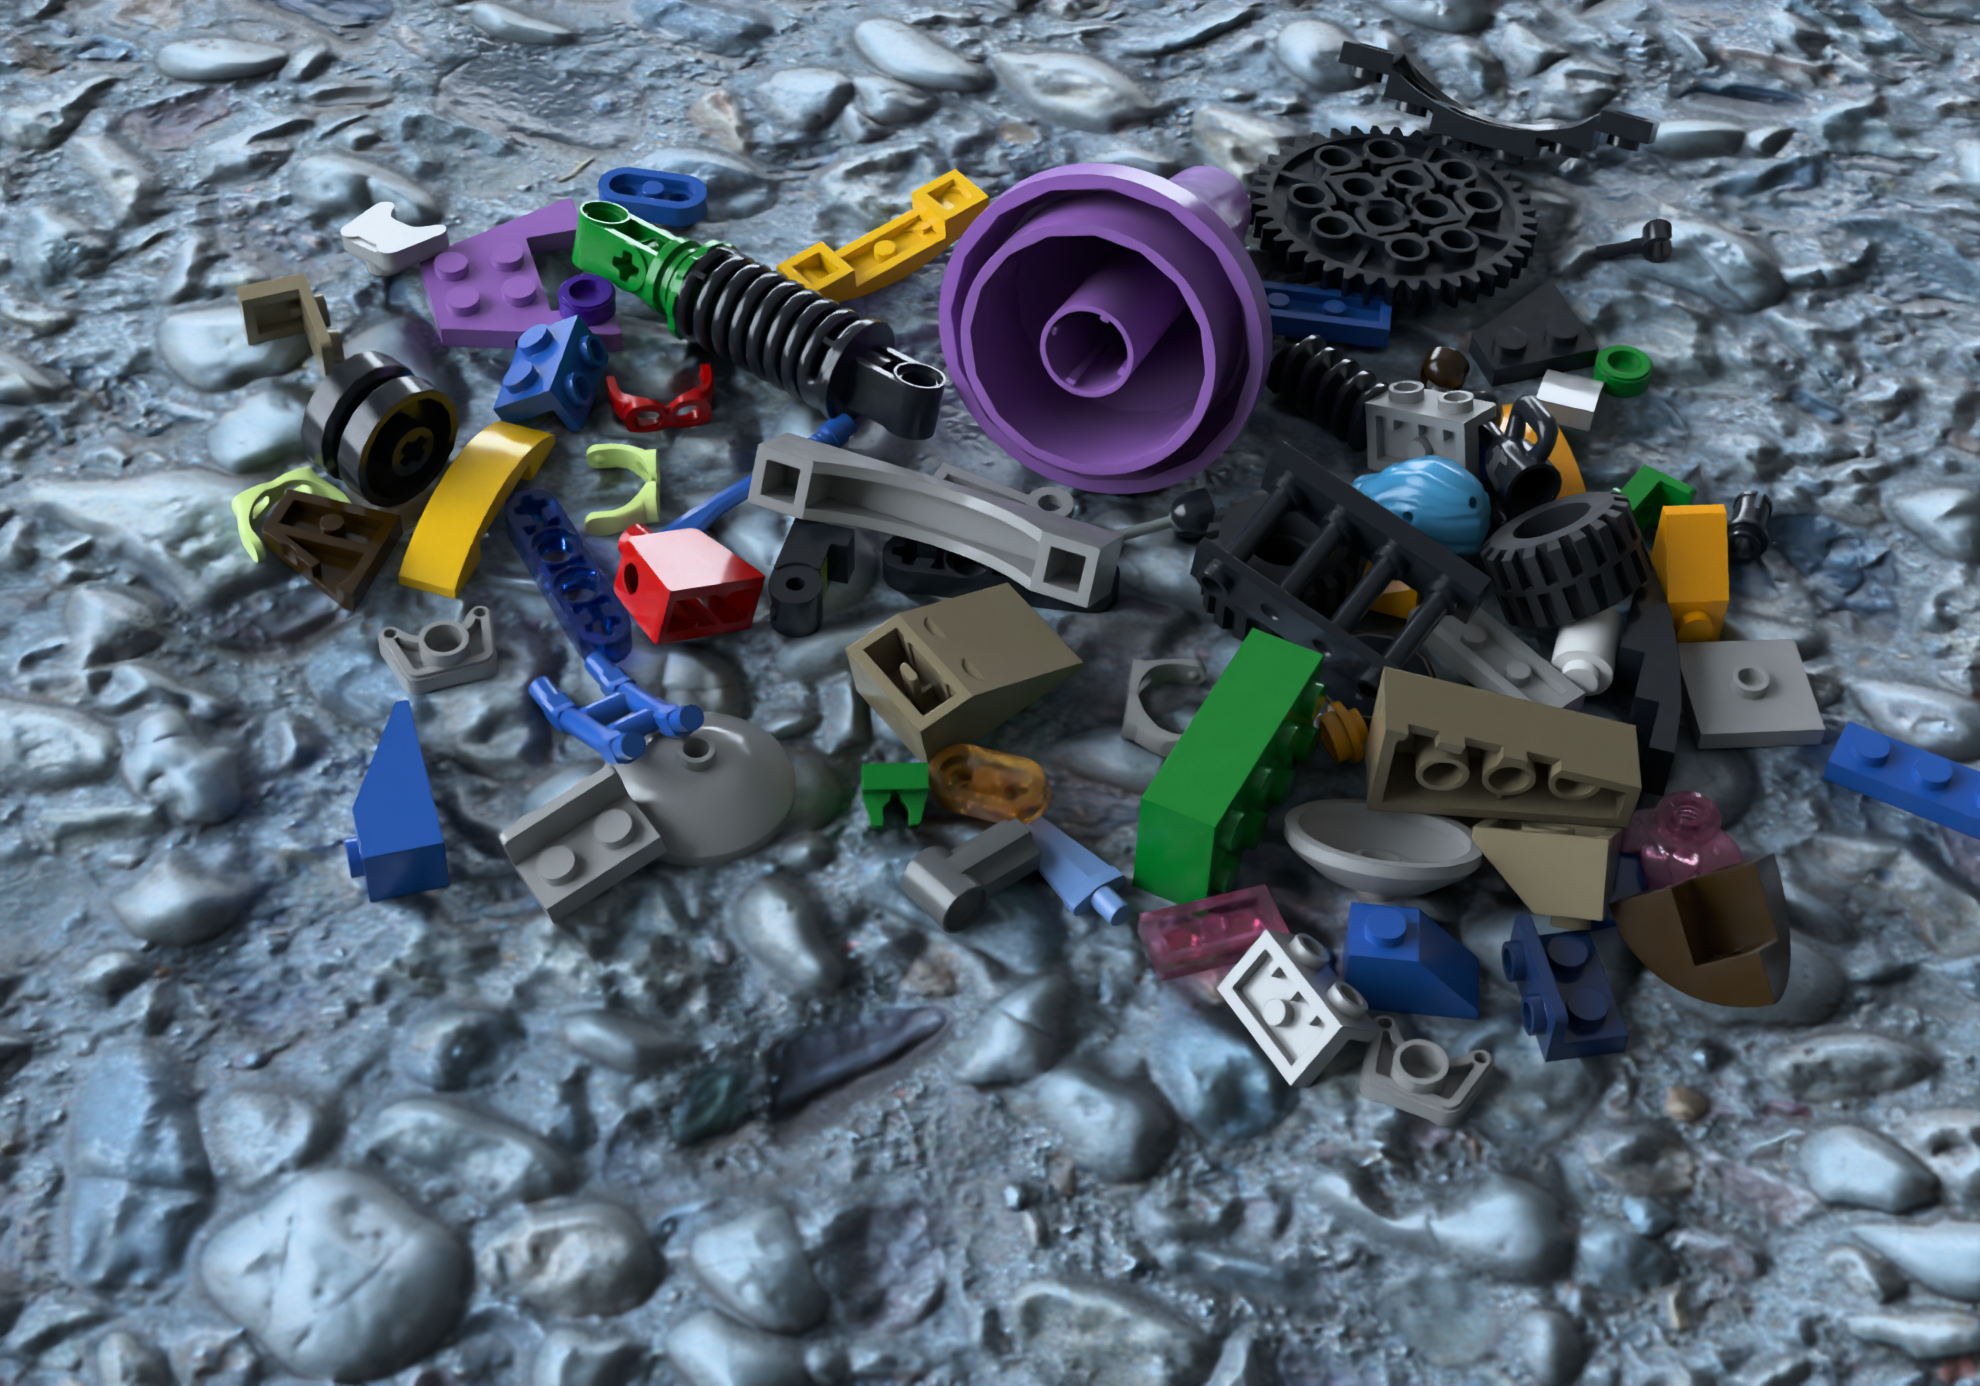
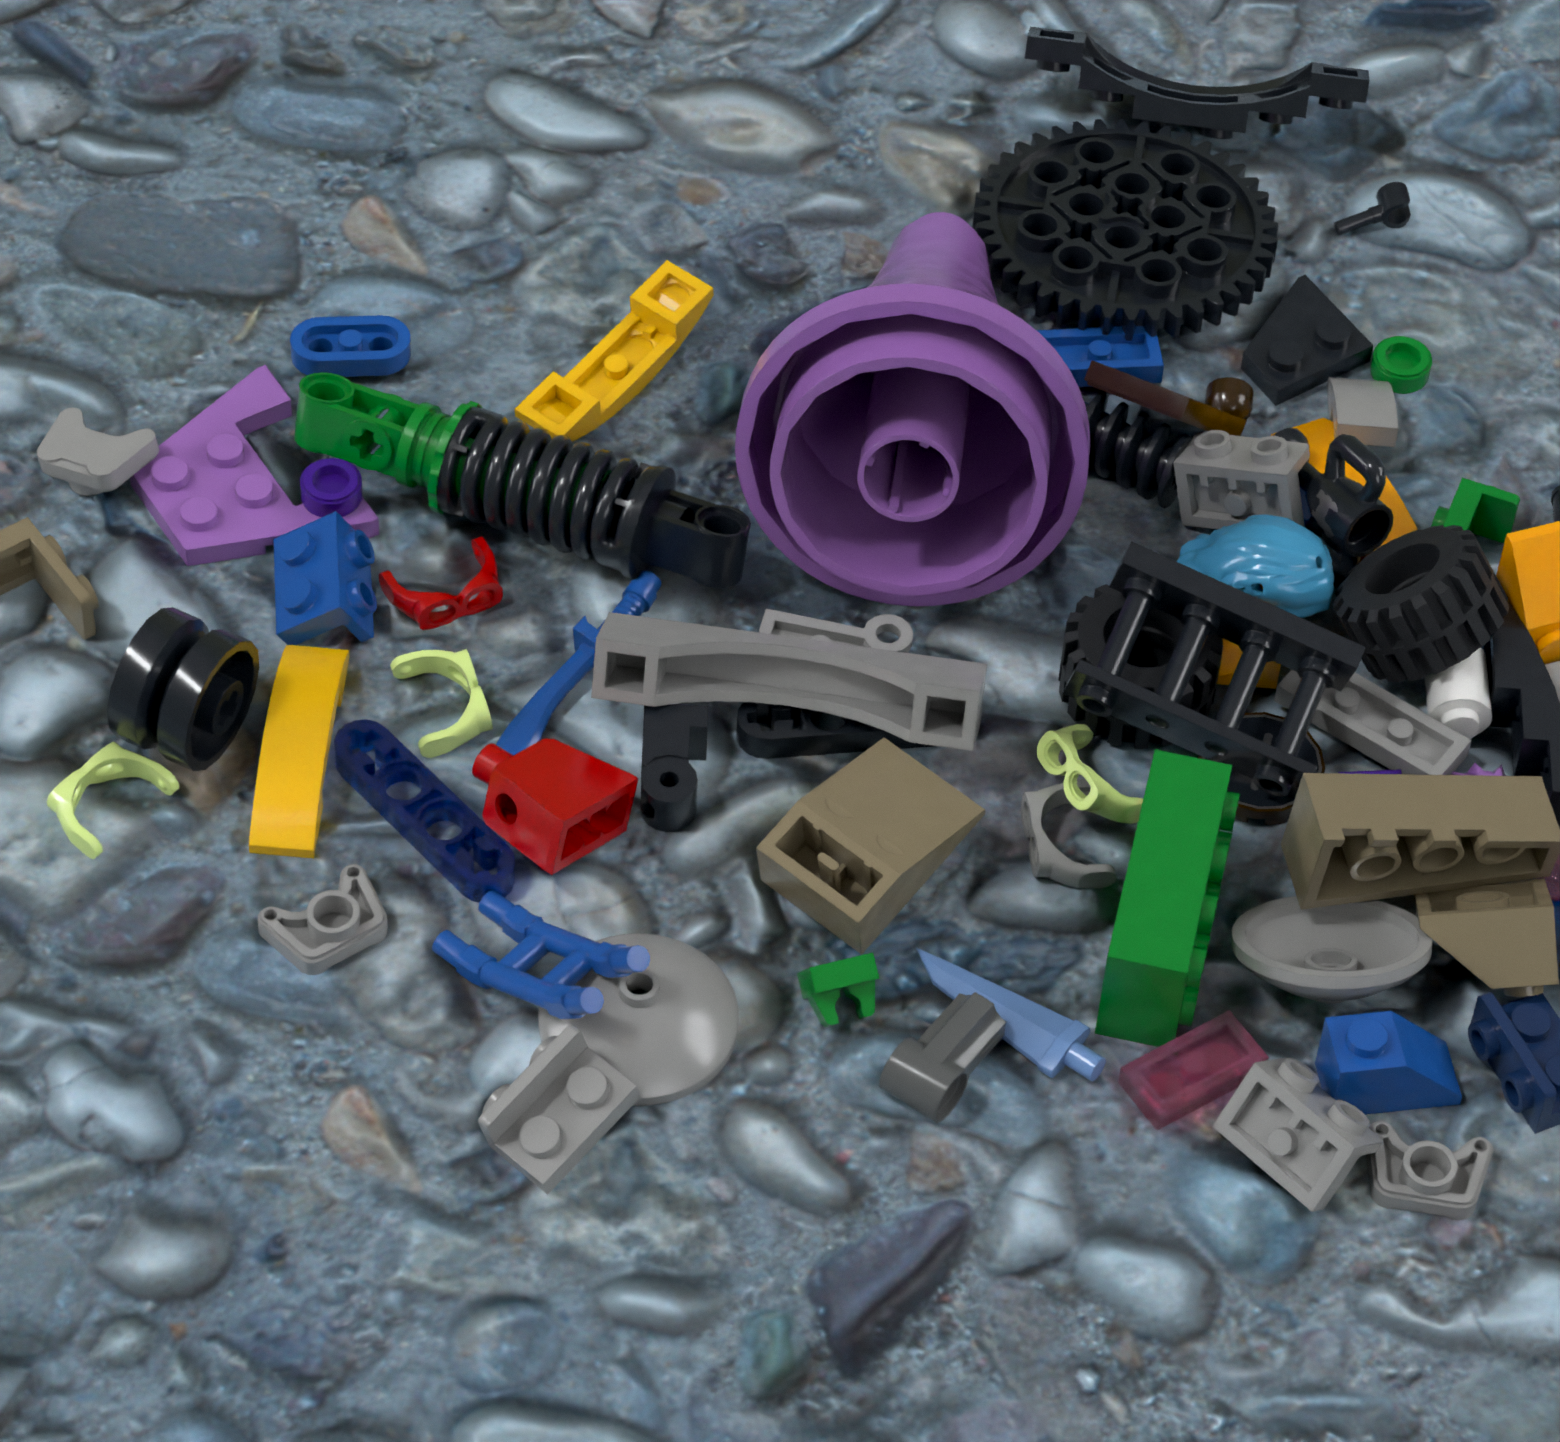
camera: 15 degrees left, 5 degrees up
dark brown wing [262,489,403,612] -> none
blue slope [343,700,450,903] -> none
clear orange plate [928,744,1052,824] -> none
black hinge [1114,487,1216,541] -> none
light orange plate [1316,701,1369,764] -> none
none -> yellowish green cap [1037,724,1143,824]
none -> dark brown tile [1084,360,1247,436]

